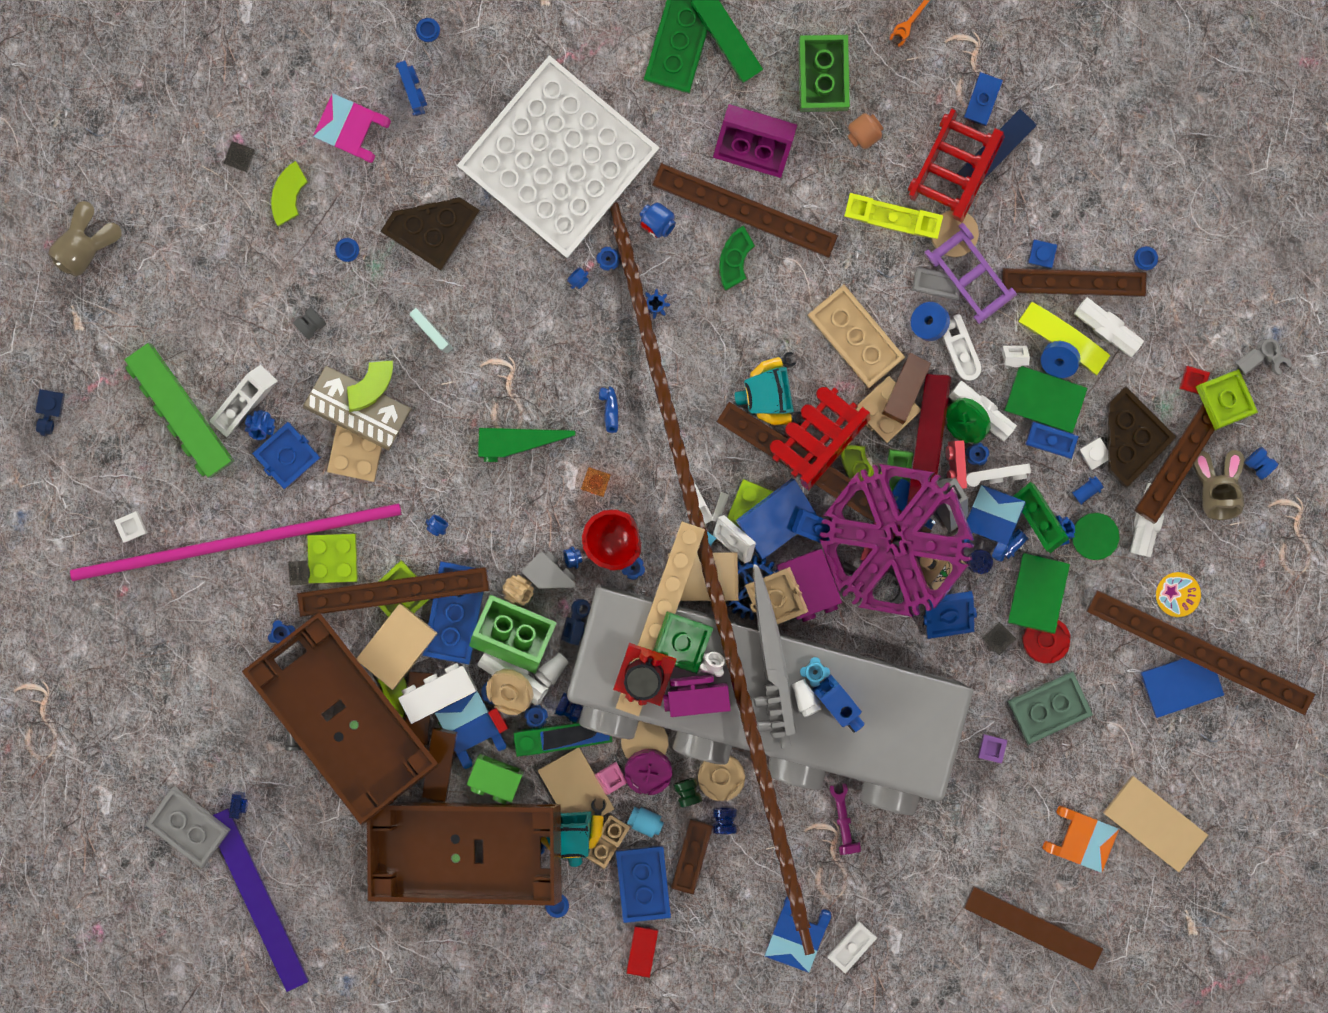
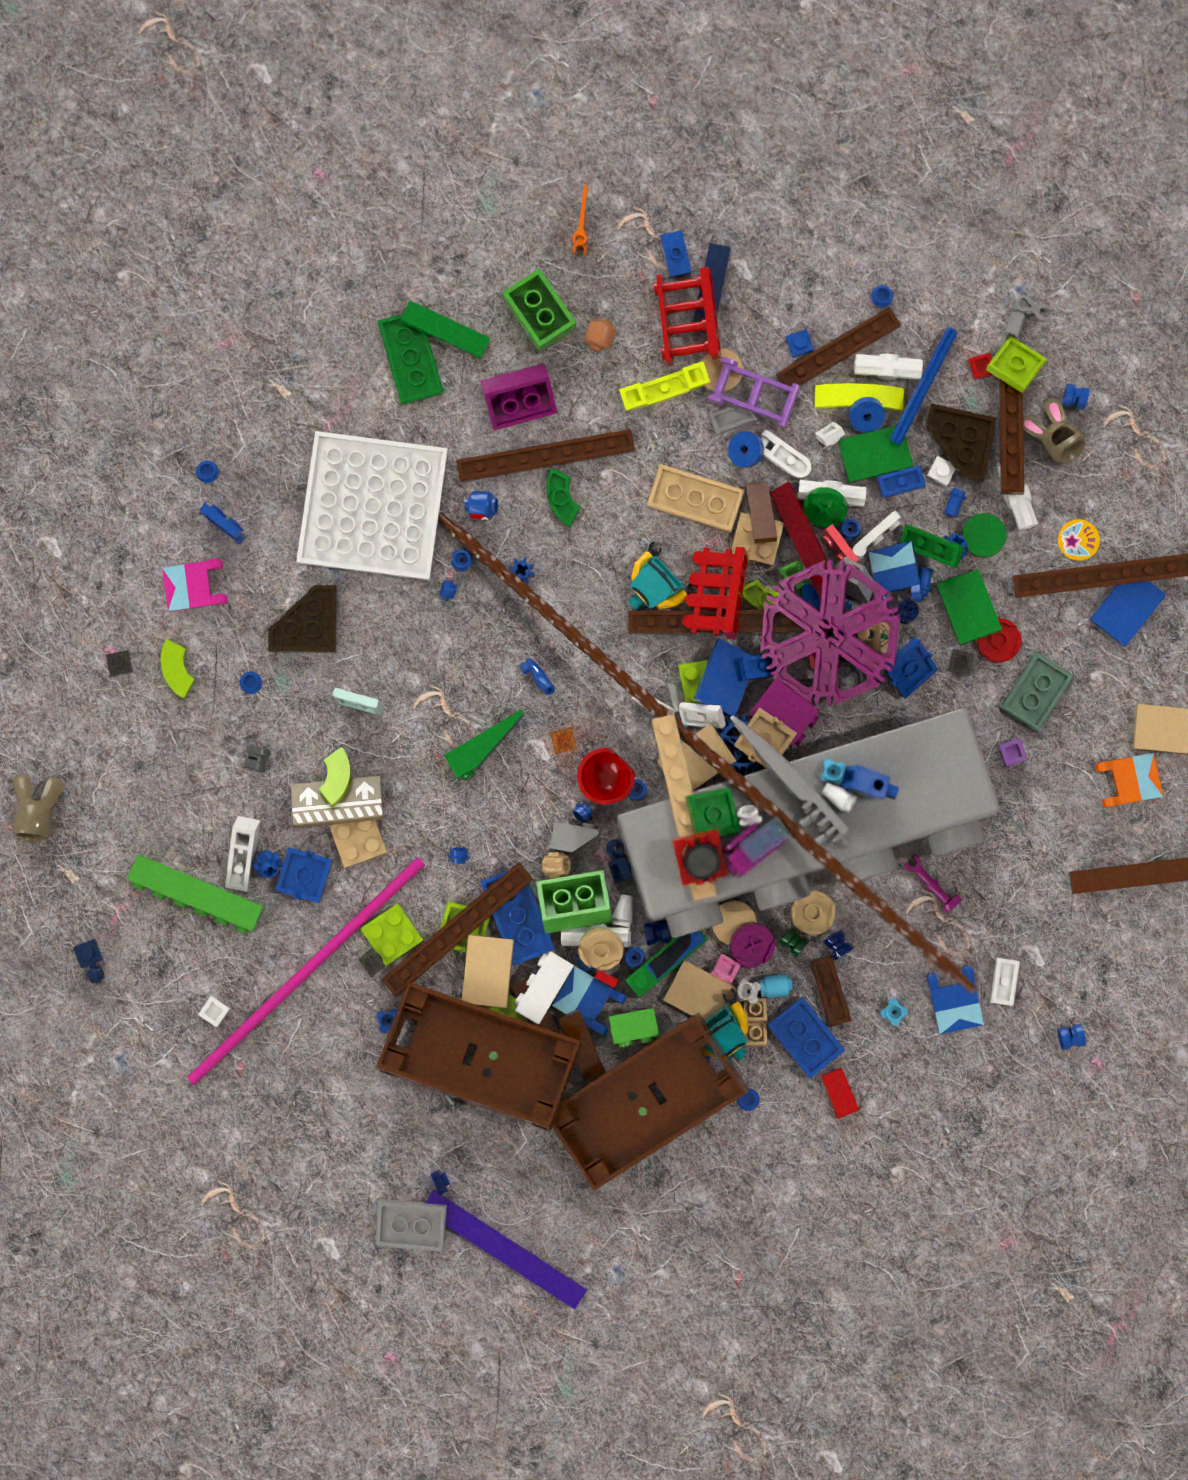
camera: 30 degrees left, 5 degrees down
none -> white plate [737,979,761,1004]
none -> clear light blue plate [738,816,791,863]
none -> medium azure plate [880,999,908,1026]
none -> blue axle [890,327,957,445]

